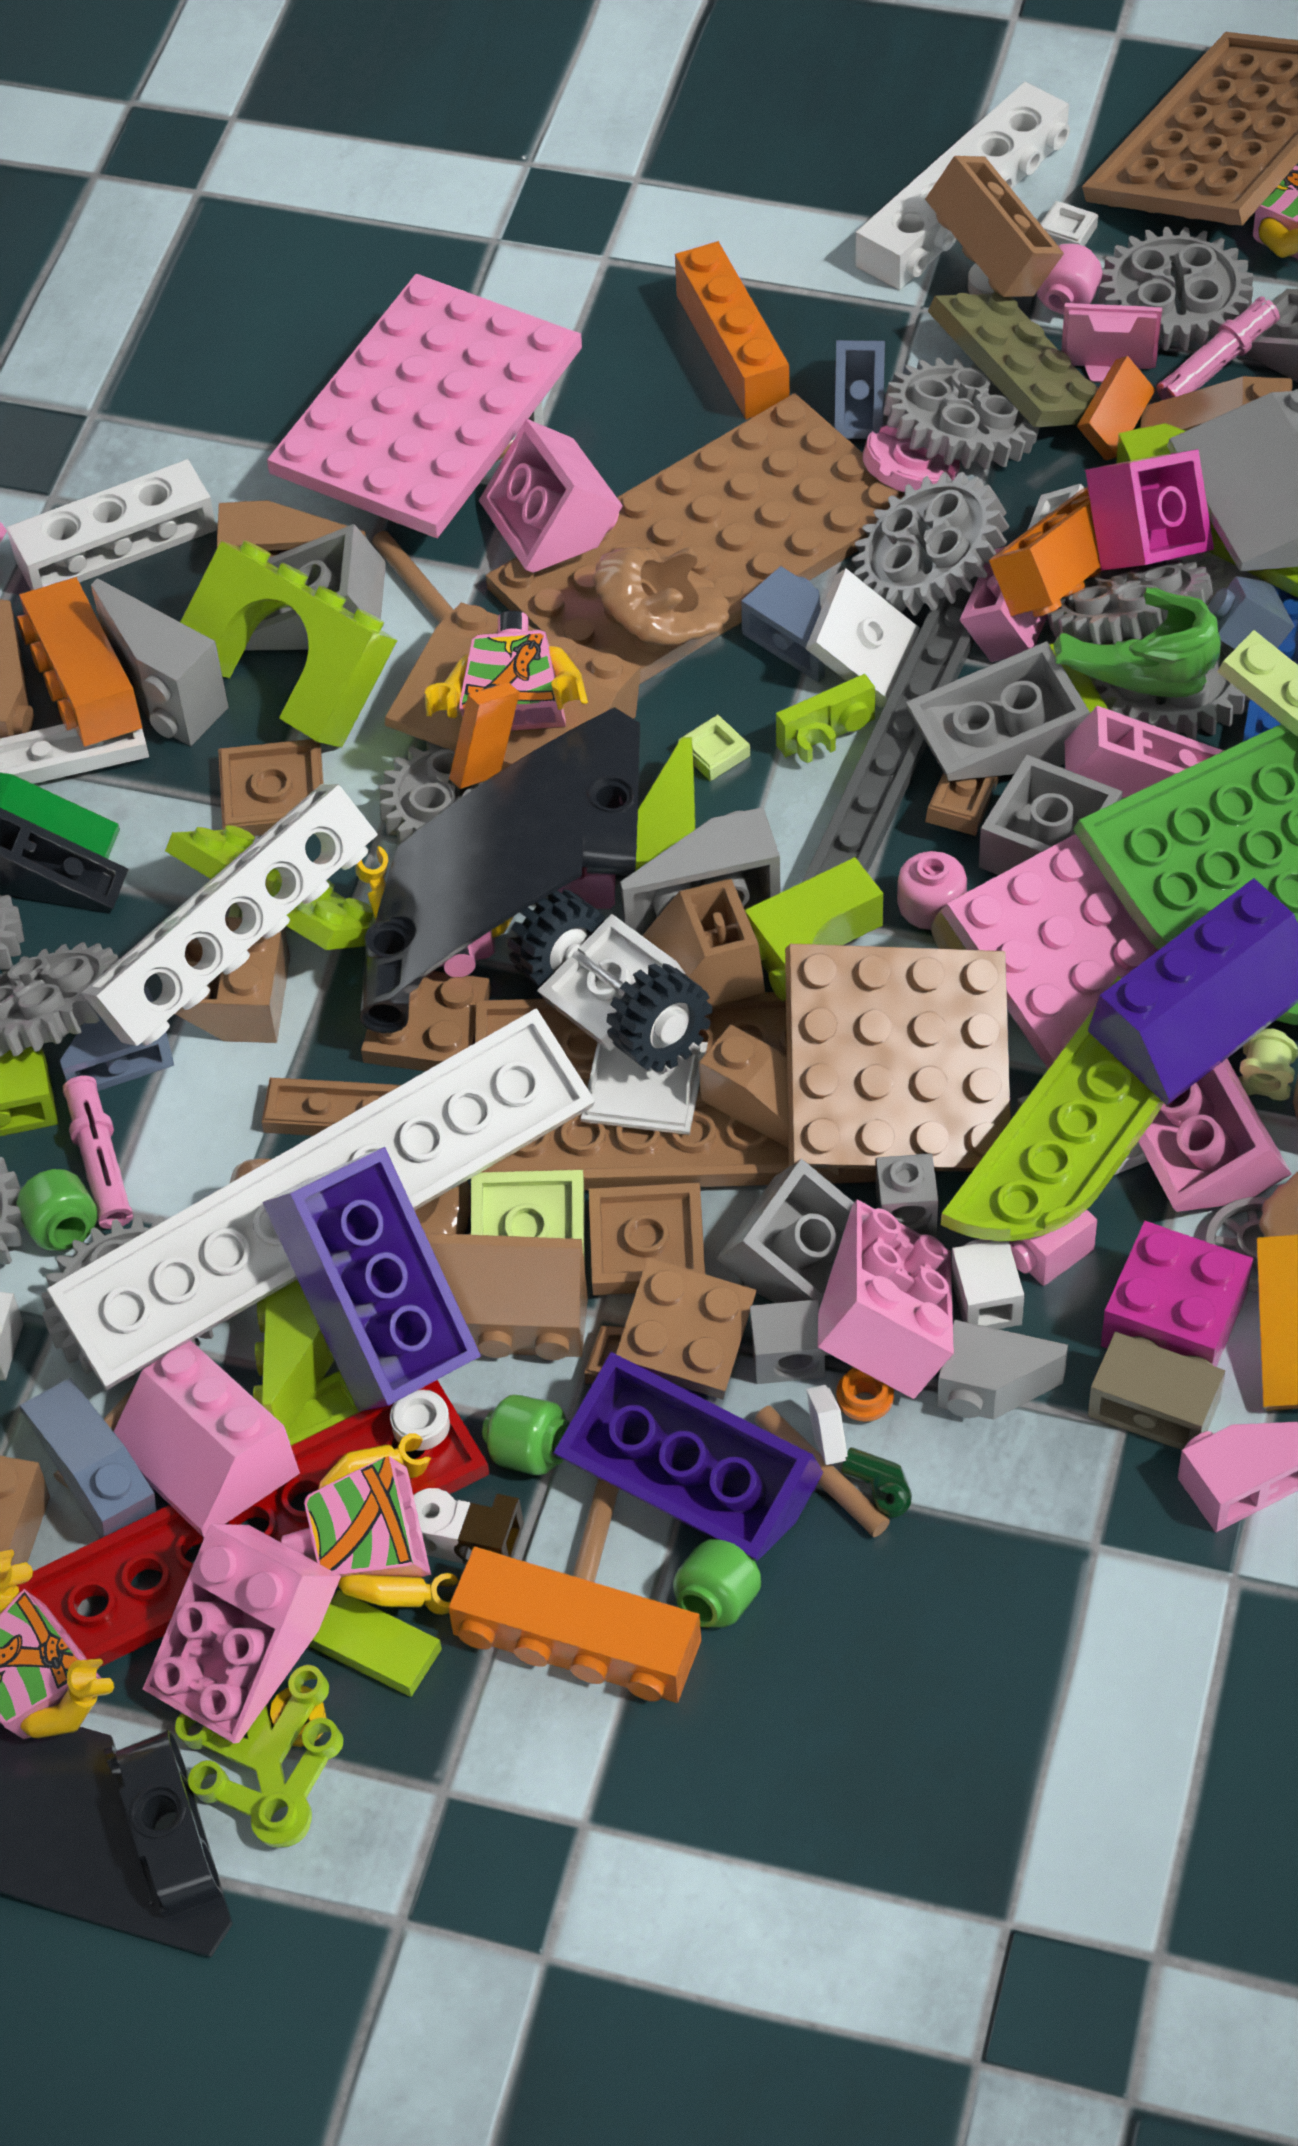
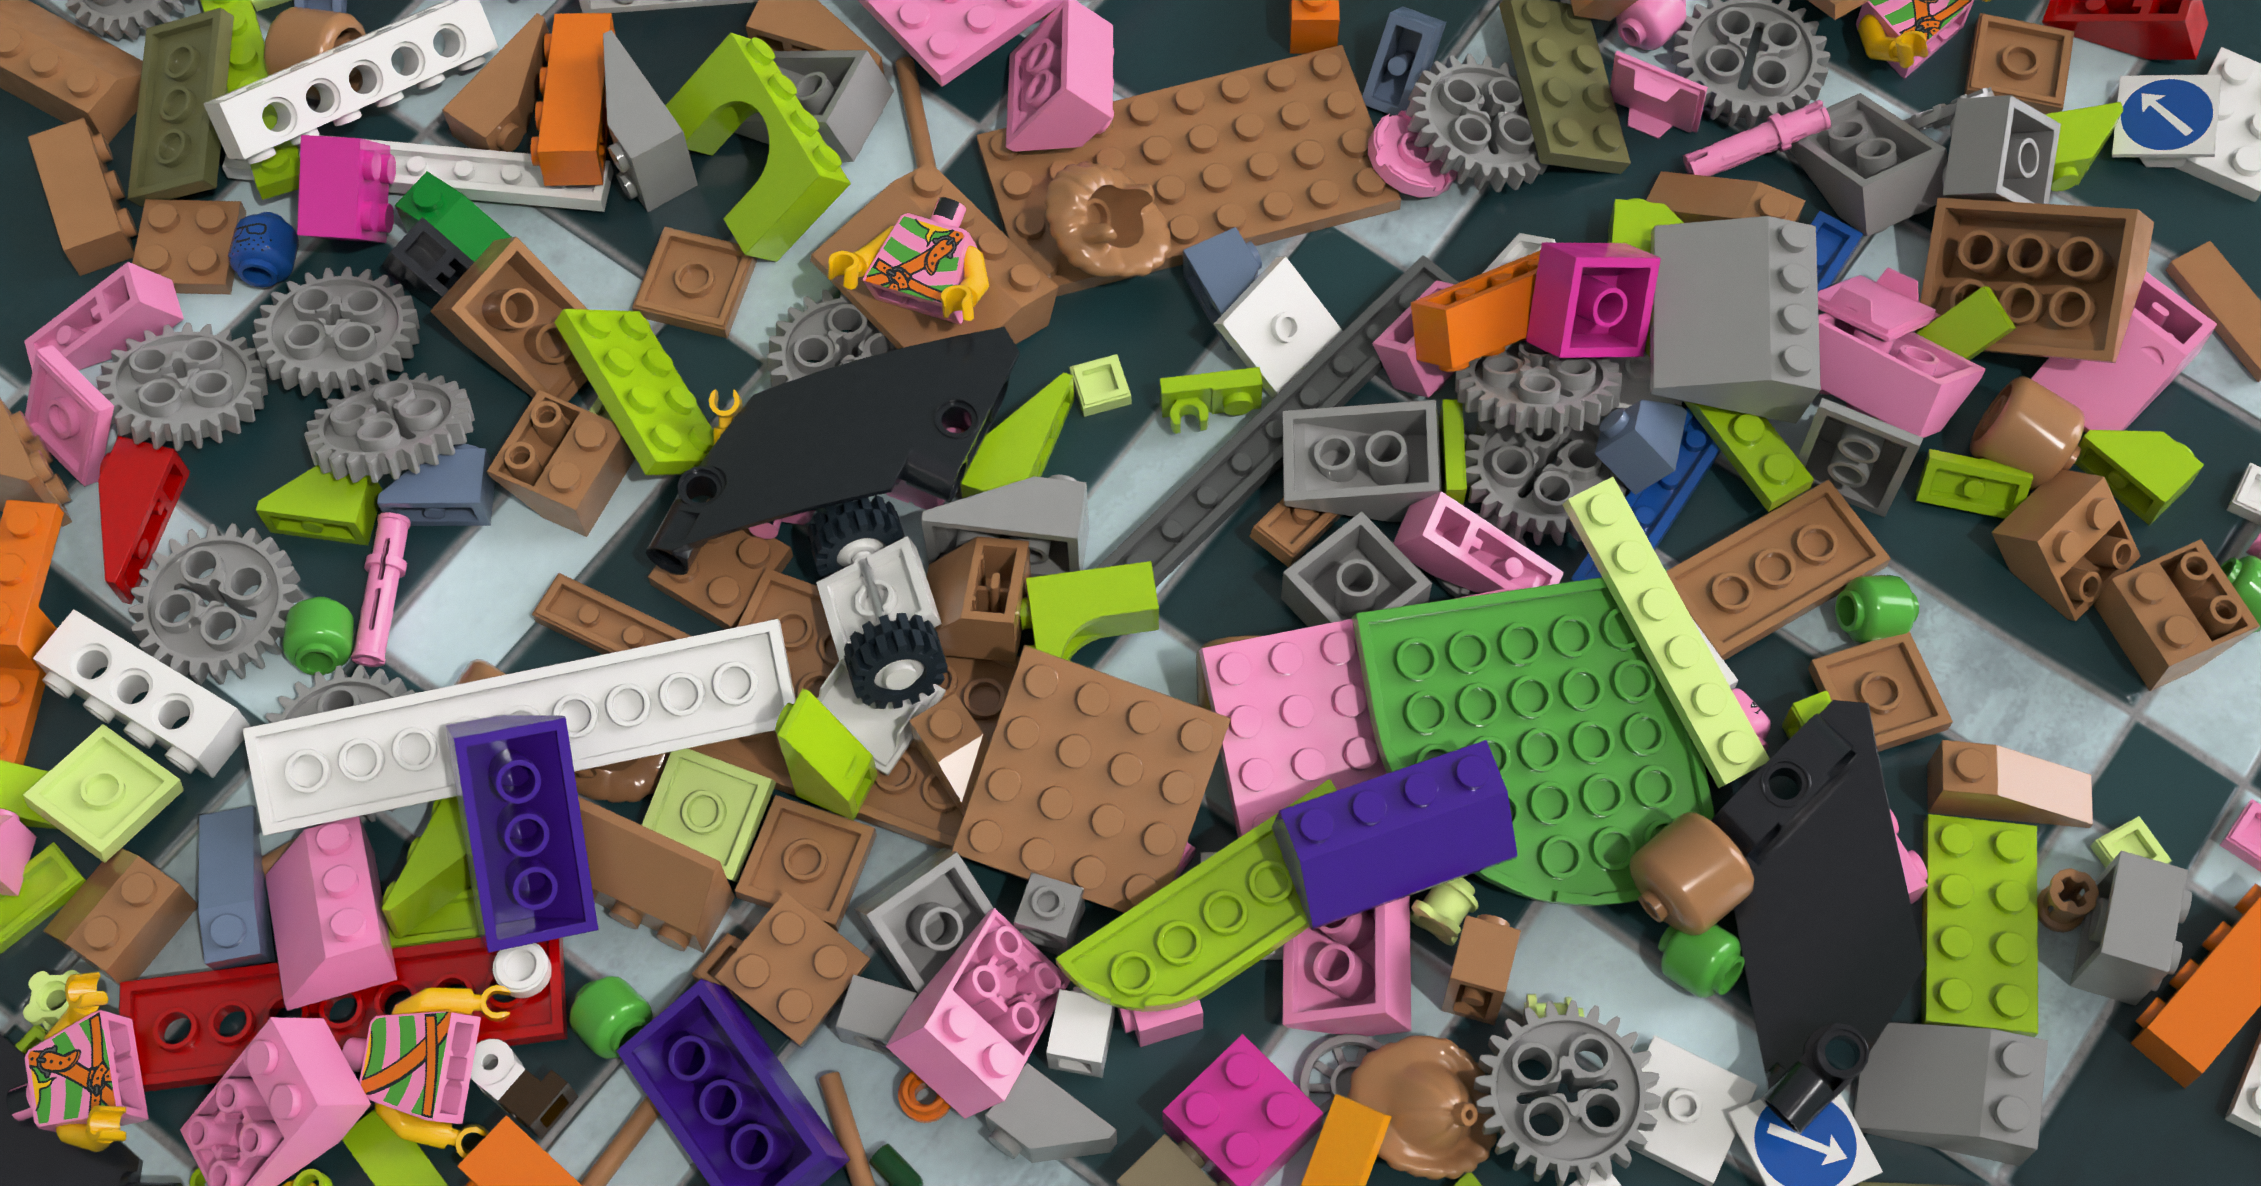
camera: 20 degrees right, 10 degrees up
white brick [81,784,378,1046] -> none
orange tile [449,682,520,789] -> none
white tile [806,1385,848,1465] -> none
light grey gear [852,472,1009,615] -> none
bright pink head [897,851,967,930] -> none
bright green hair [1054,587,1221,698] -> none
orange tile [1077,356,1156,460] -> none
none -> medium nougat slope [430,237,588,402]
none -> lime slope [775,688,878,821]

